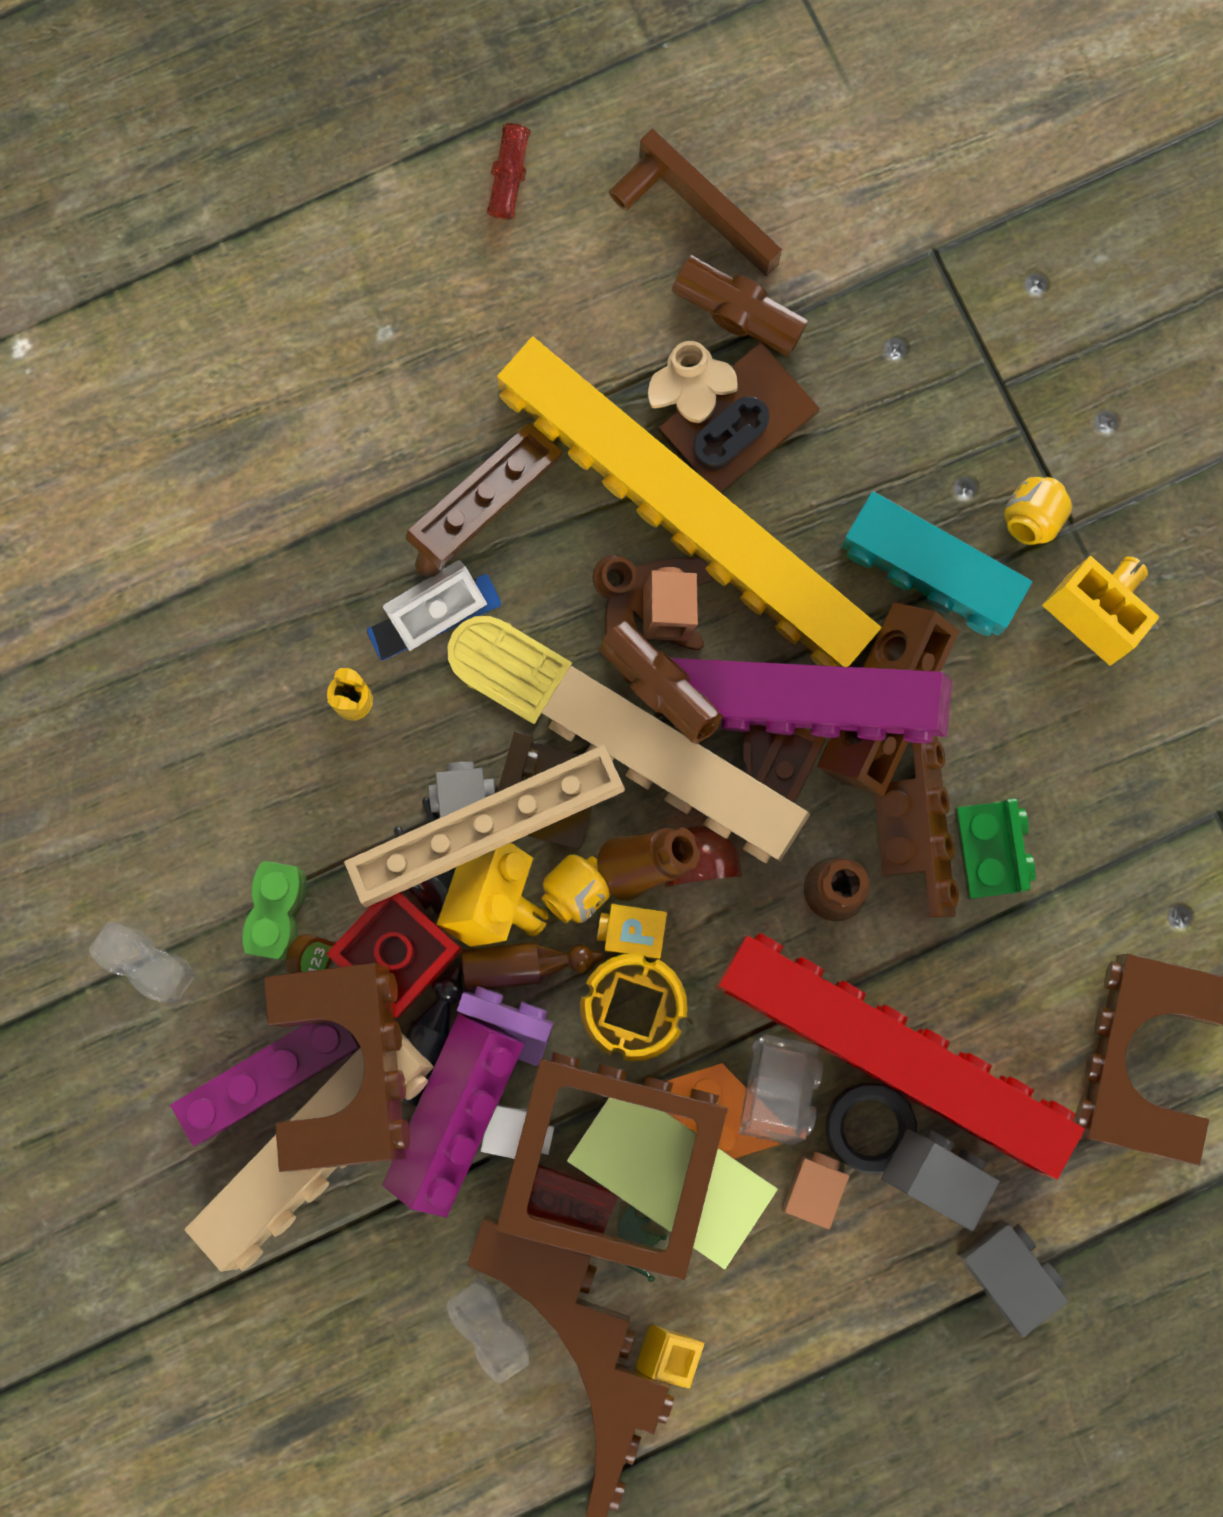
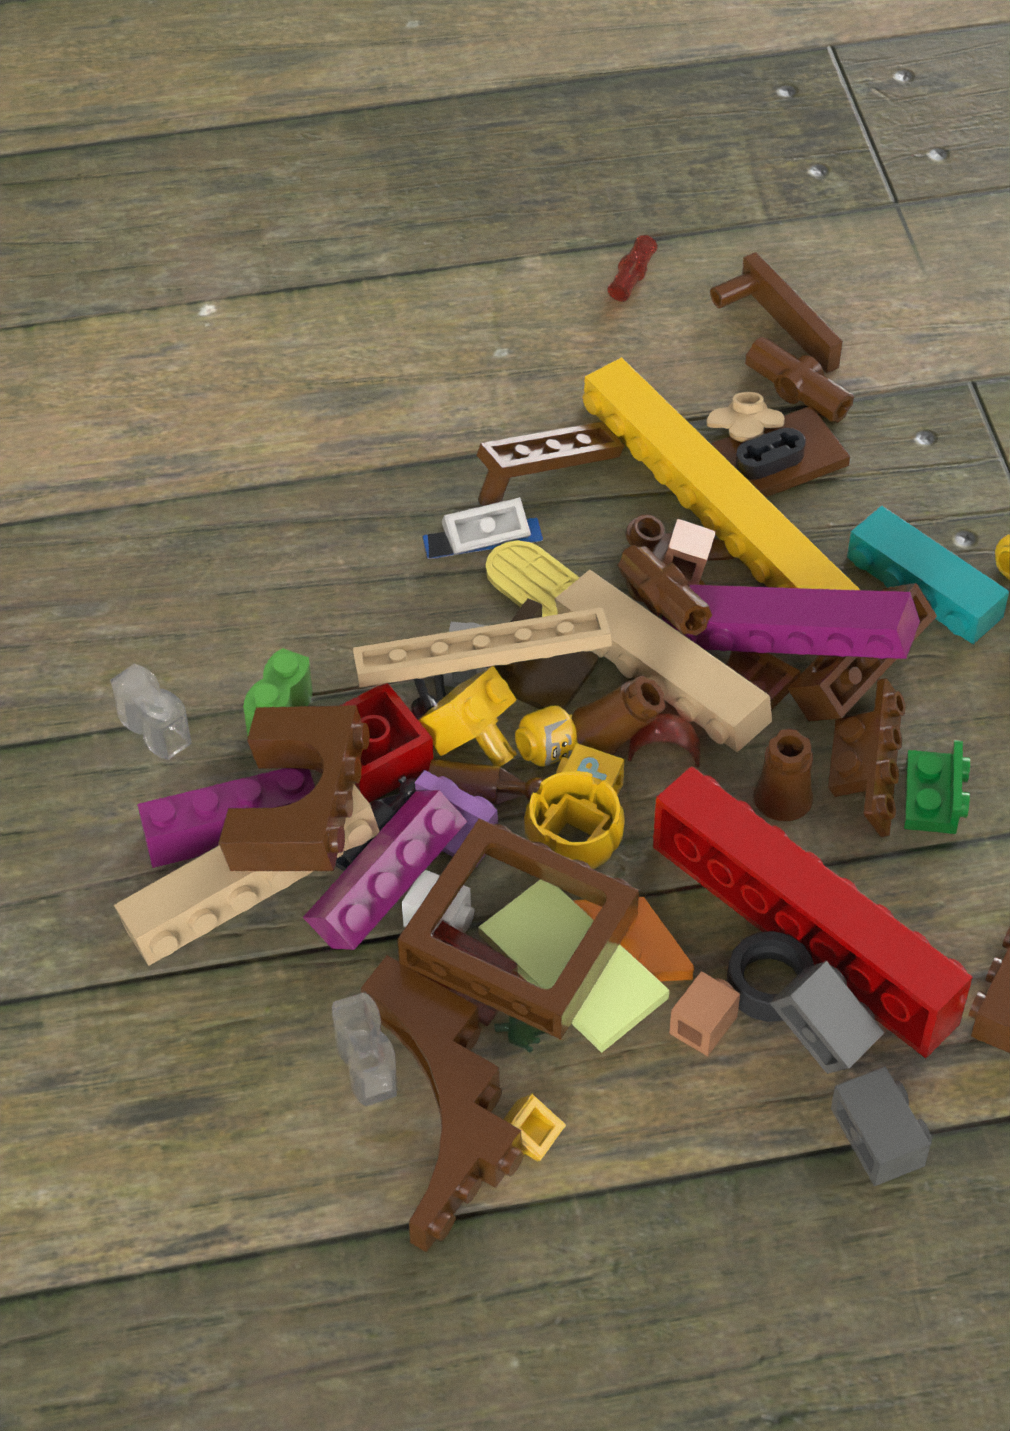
camera: 15 degrees right, 30 degrees down
yellow hinge [327,668,373,721] -> none
clear brick [739,1034,823,1146] -> none

